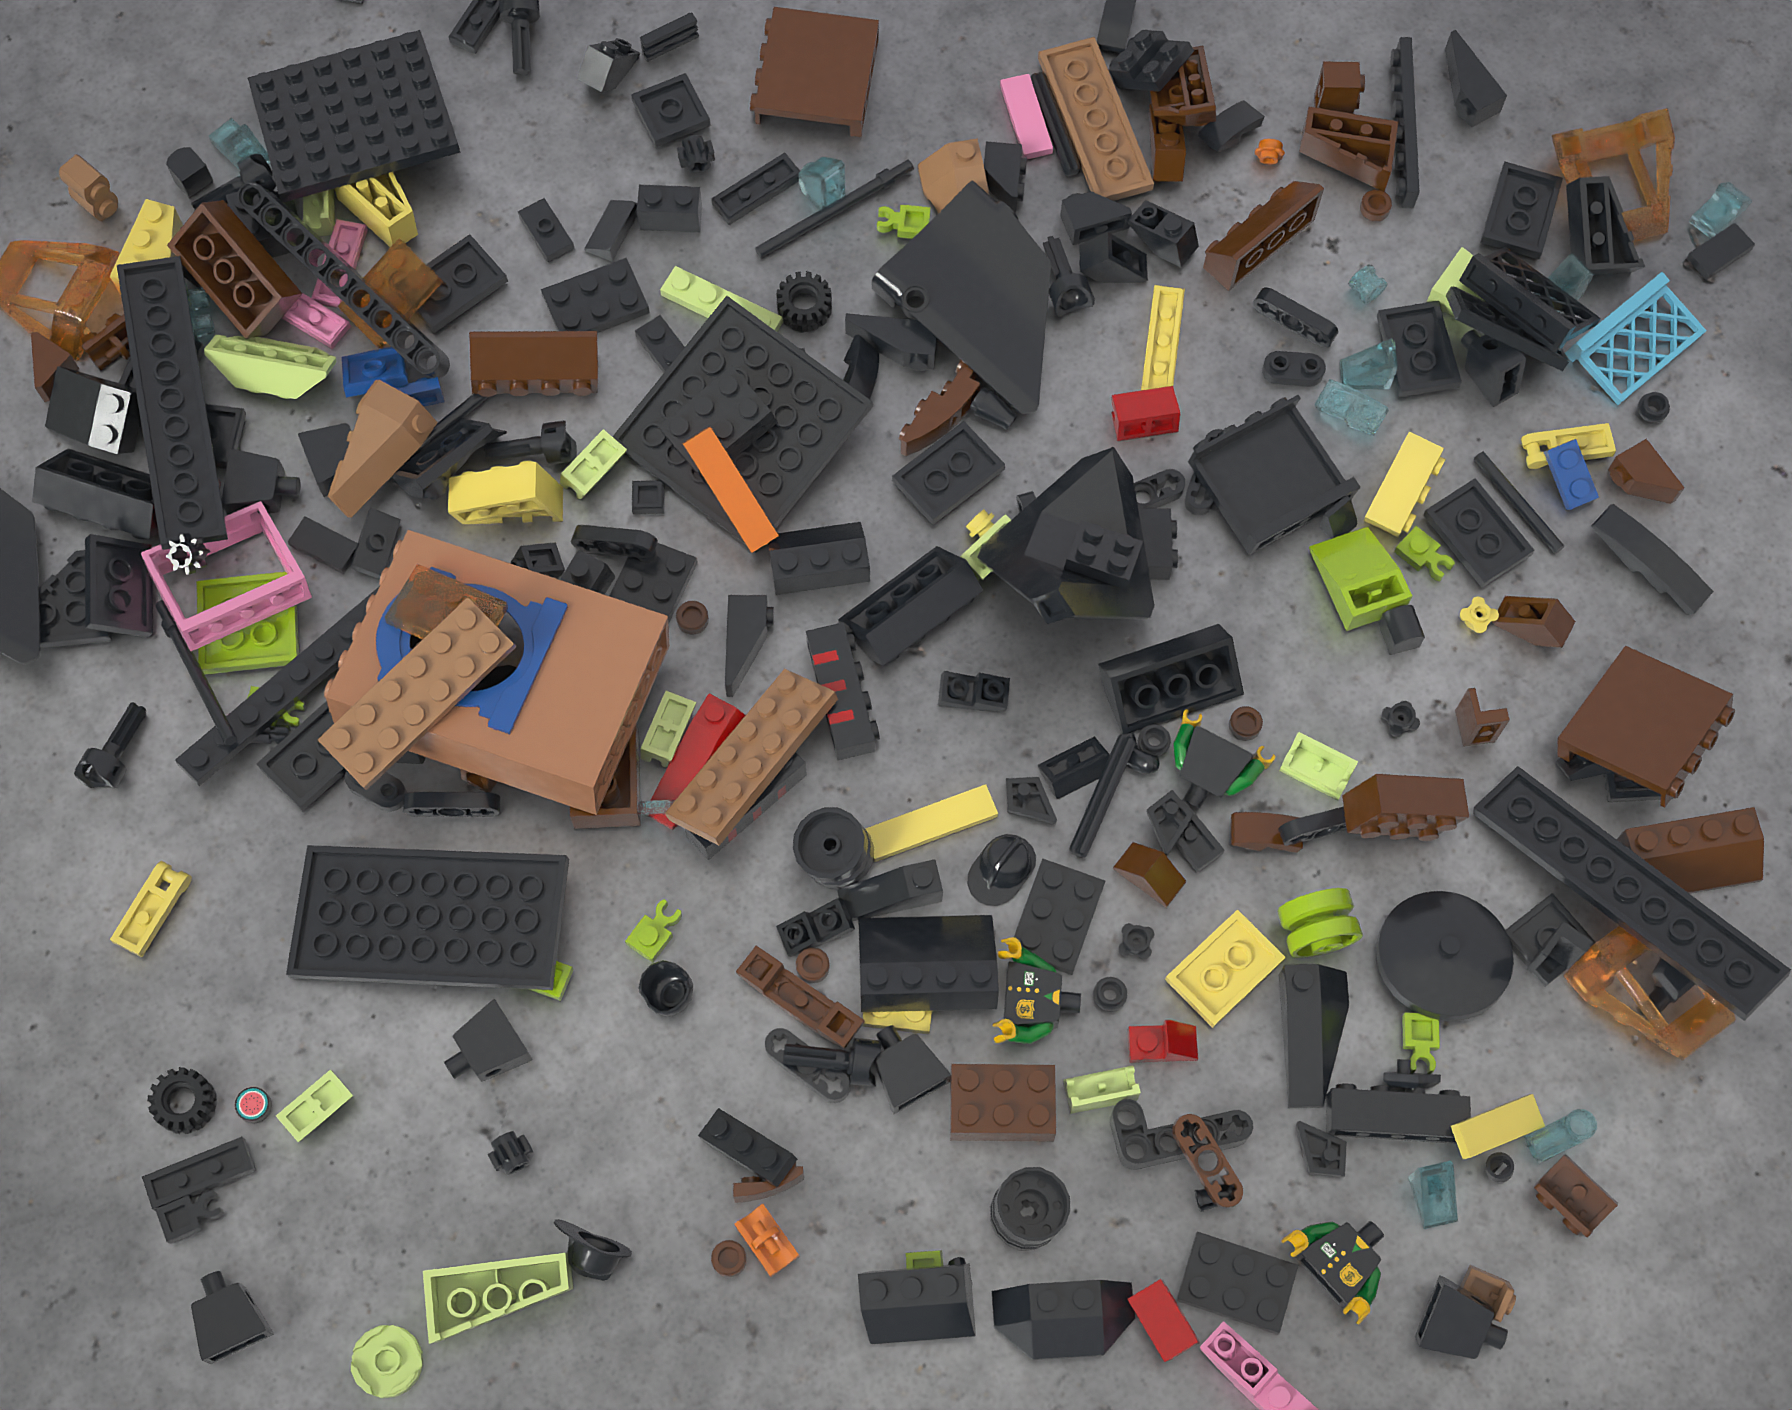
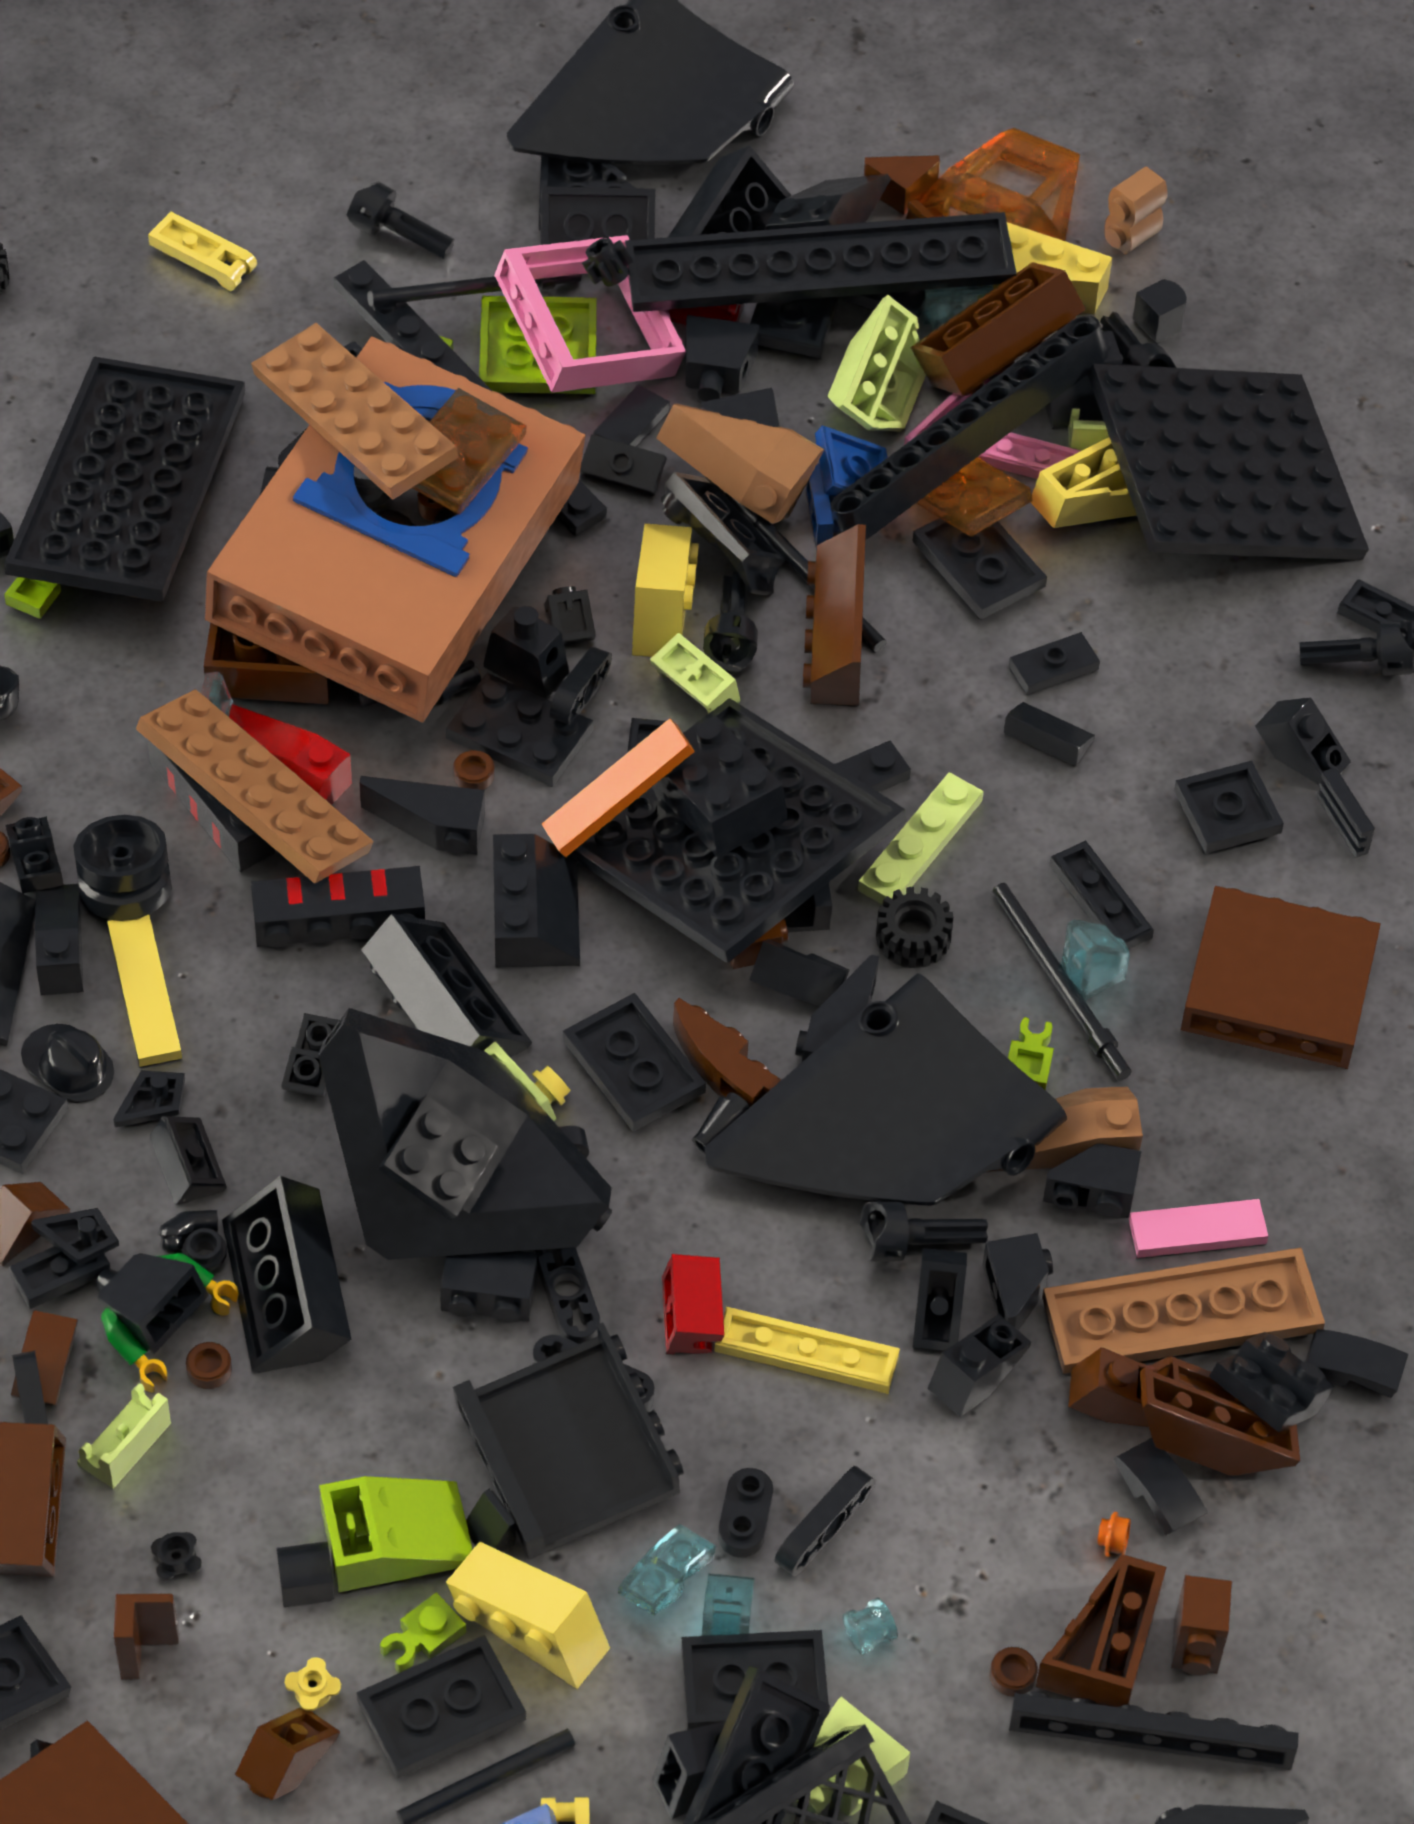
camera: 95 degrees right, 15 degrees down
clear light blue slope [209,118,270,170] -> none
black plate [541,258,650,333] -> none
lime plate [625,899,682,963] -> none
black brick [637,184,702,232] -> none
yellowish green hinge [640,691,696,767] -> none
black gear [677,135,715,173] -> none
black axle [1030,72,1081,177] -> none
black axle [1069,734,1136,858] -> none
reddish brown slope [1203,181,1324,291] -> none

